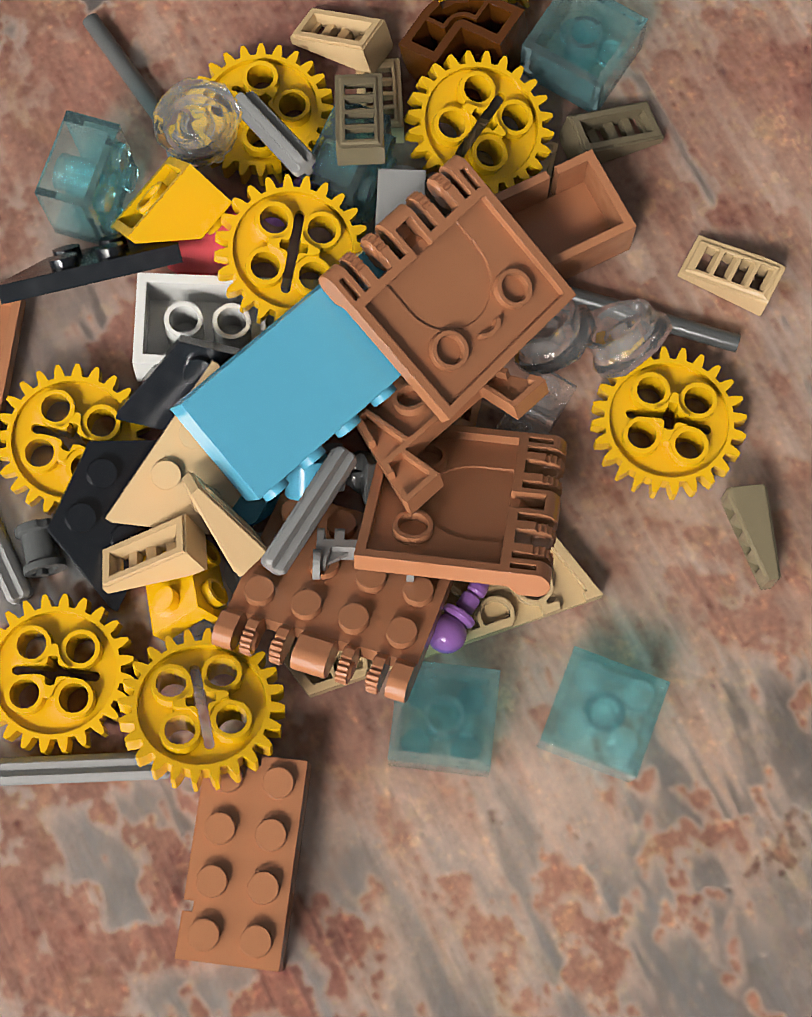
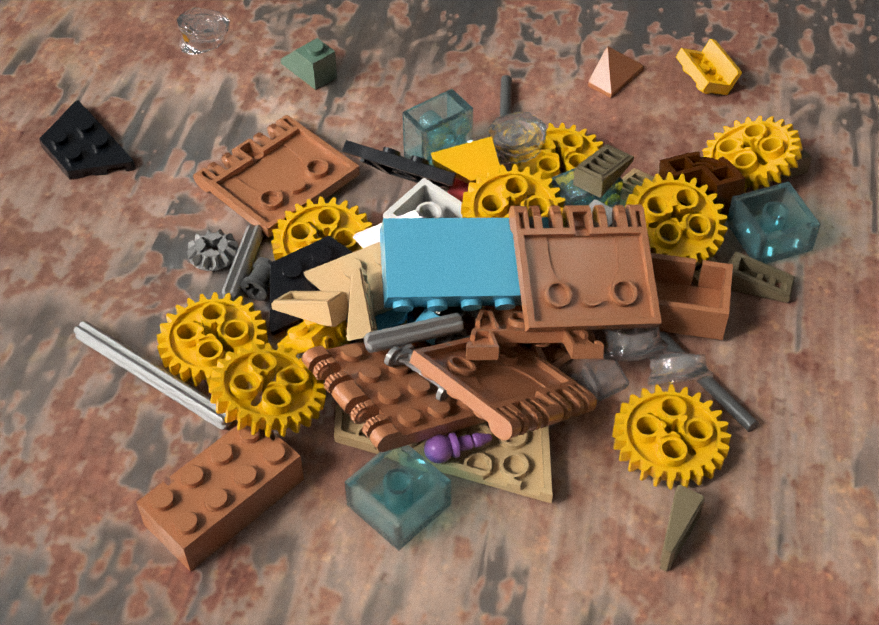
camera: 35 degrees right, 25 degrees down
light grey axle [233,91,316,177] -> none
tan slope [290,8,393,74] -> none
clear light blue brick [536,646,670,783] -> none
tan slope [677,235,786,317] -> none

